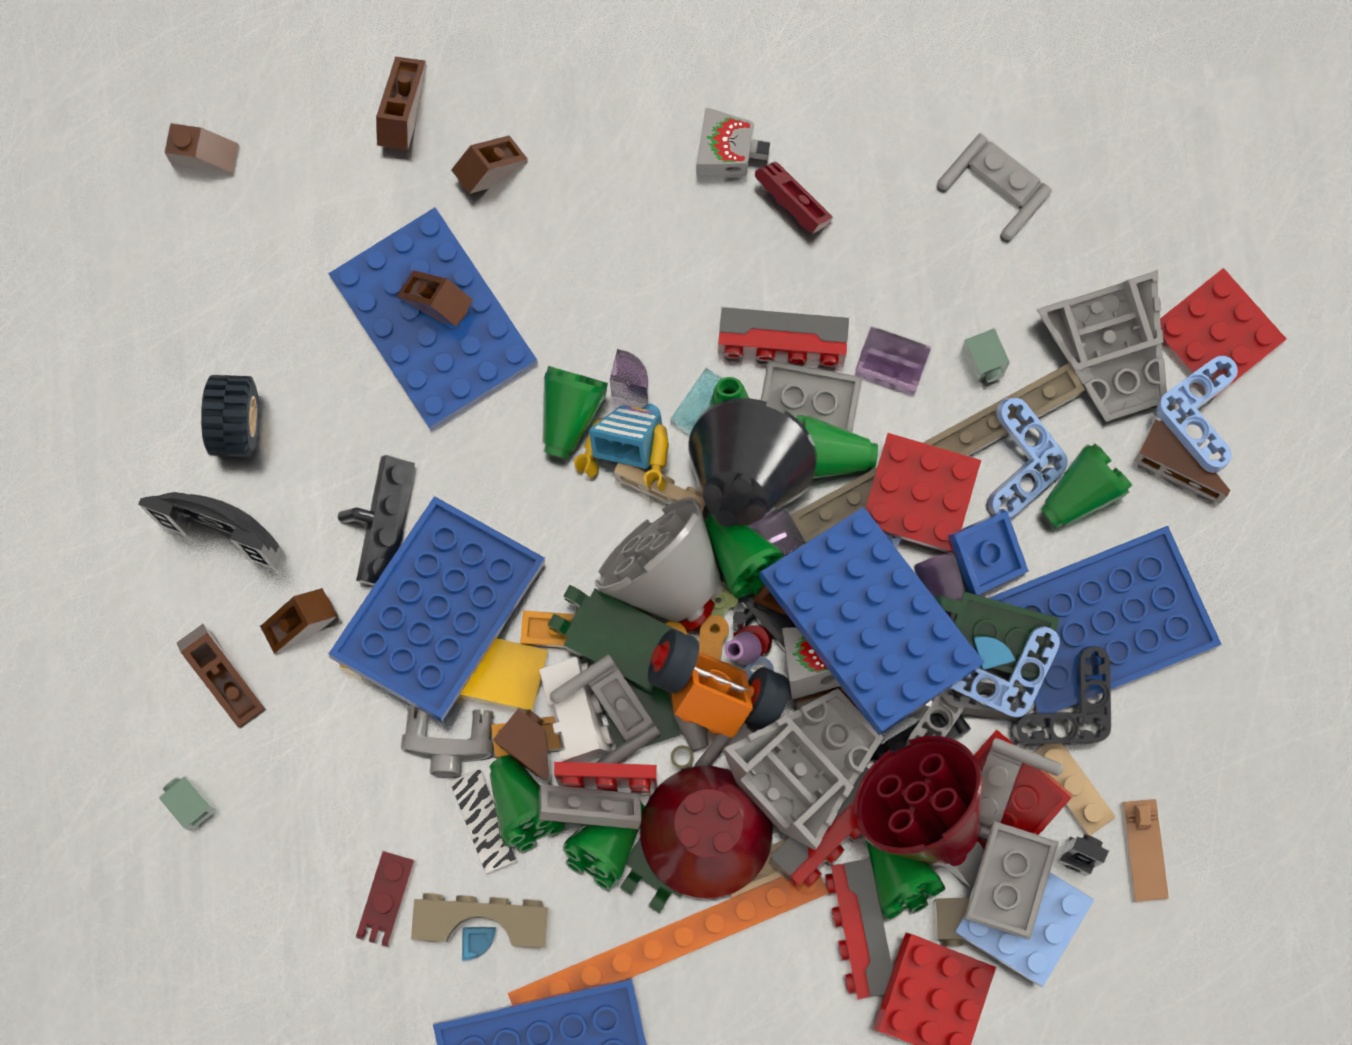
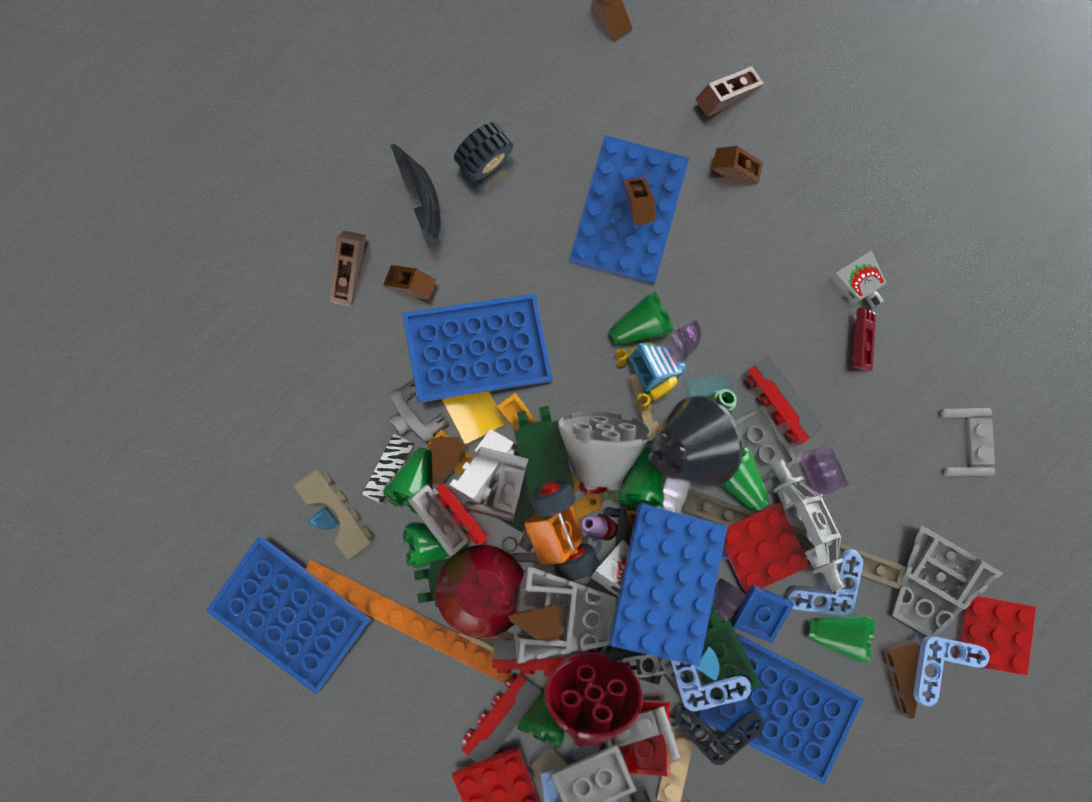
camera: 45 degrees right, 5 degrees up
sand green brick [159,776,215,831] -> none
black plate [338,455,415,586] -> none
dark red hinge [356,851,415,947] -> none
sand green brick [962,328,1010,383] -> none
none -> reddish brown slope [509,603,564,642]
none -> light grey plate [771,459,846,593]

